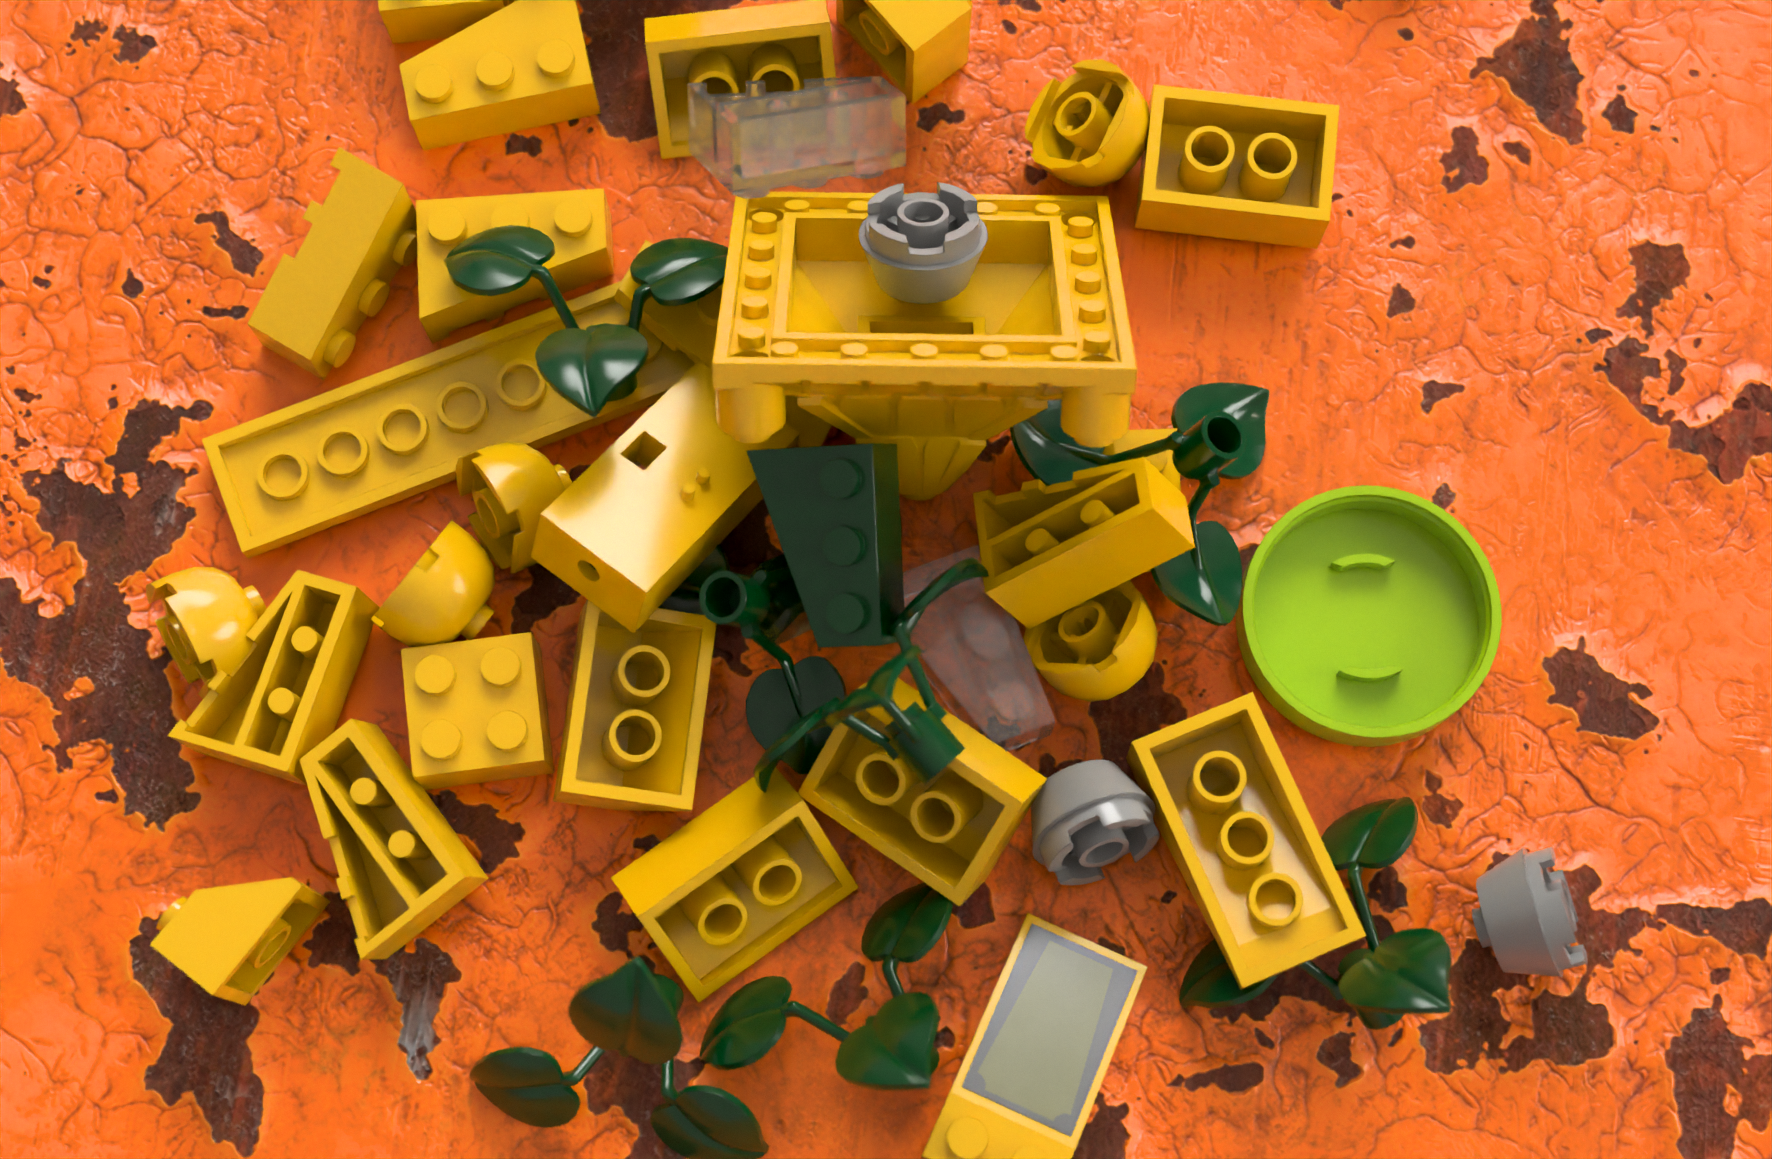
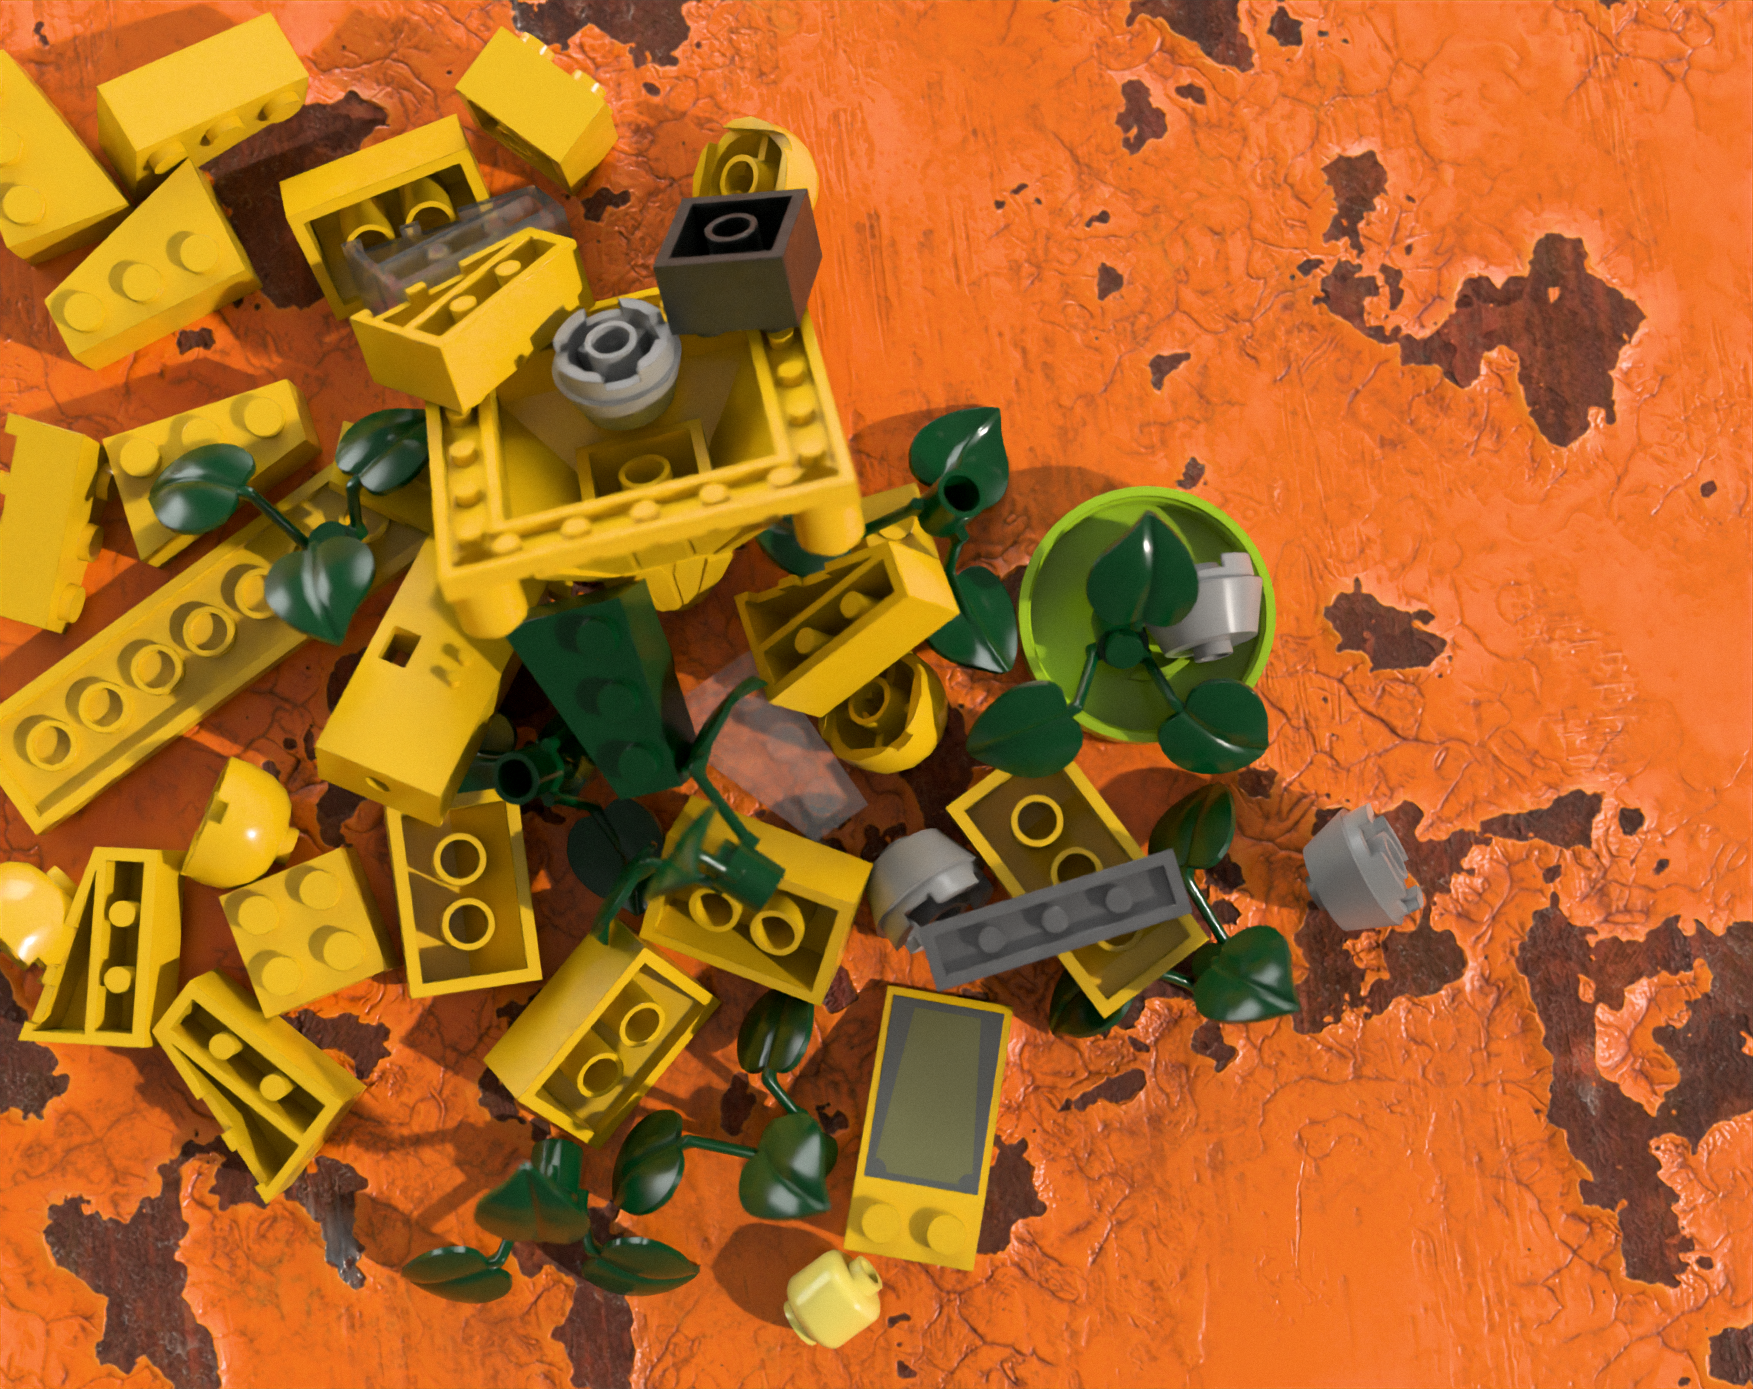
camera: 15 degrees left, 10 degrees up
yellow slope [150,877,331,1006] -> none
yellow cylinder [455,442,572,573] -> none
yellow brick [1134,84,1340,249] -> none
none -> yellow wedge [349,227,595,413]
none -> pearl dark grey brick [653,188,823,337]
none -> flat silver plate [918,849,1193,992]
none -> dark green plant [965,510,1269,778]
none -> light grey cone [1145,552,1263,663]

